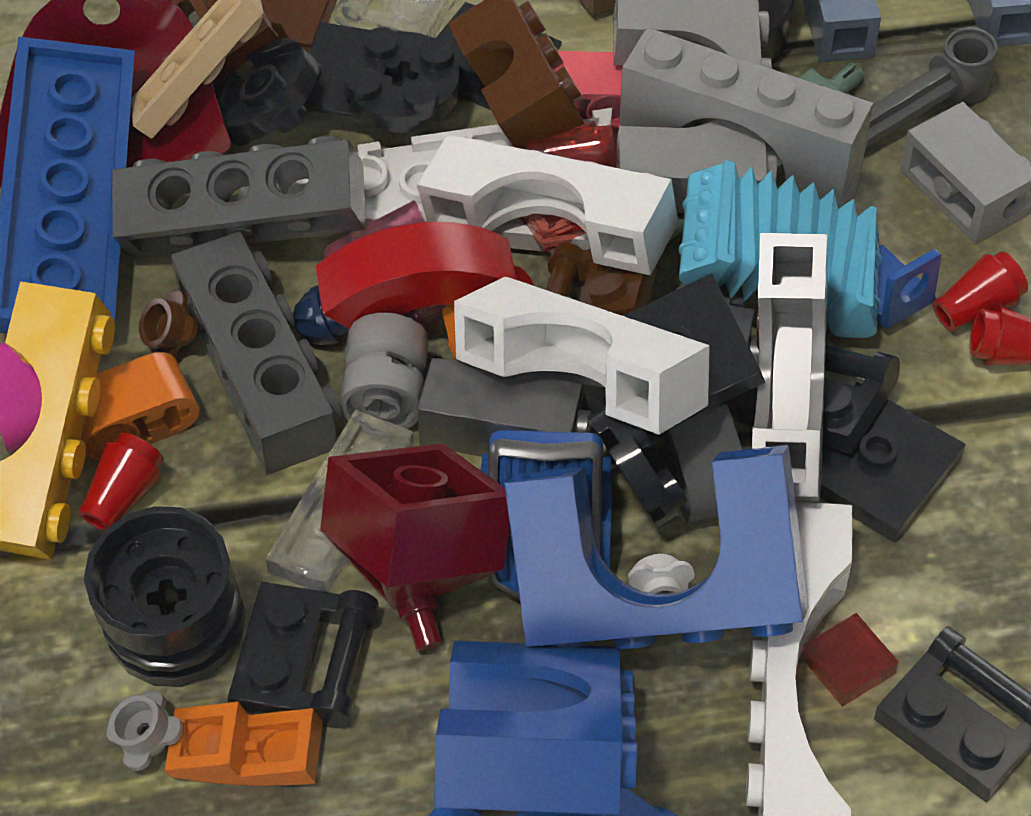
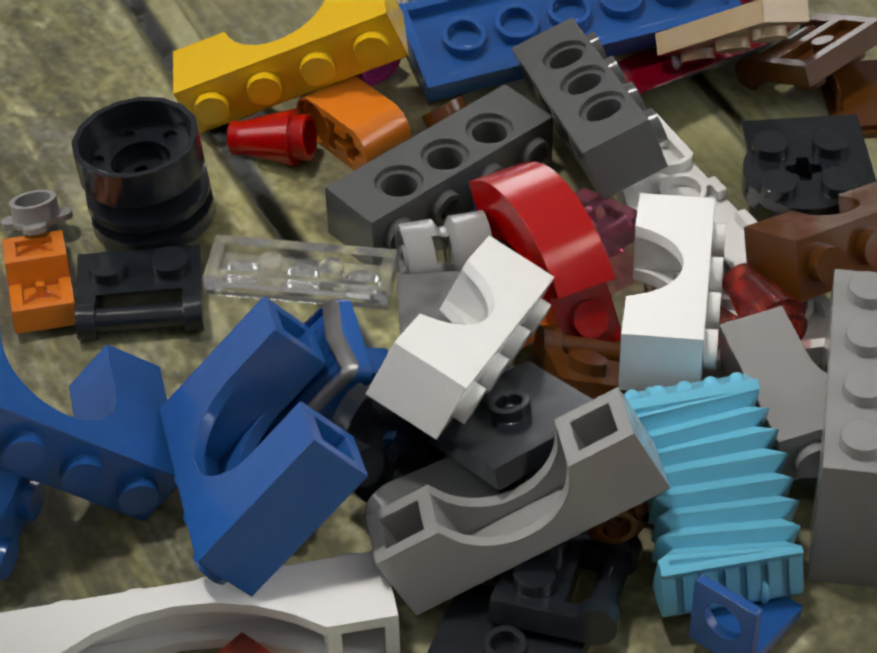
camera: 75 degrees right, 10 degrees down
black plate [215,38,323,146] -> none
dark red piece [320,443,510,652] -> none

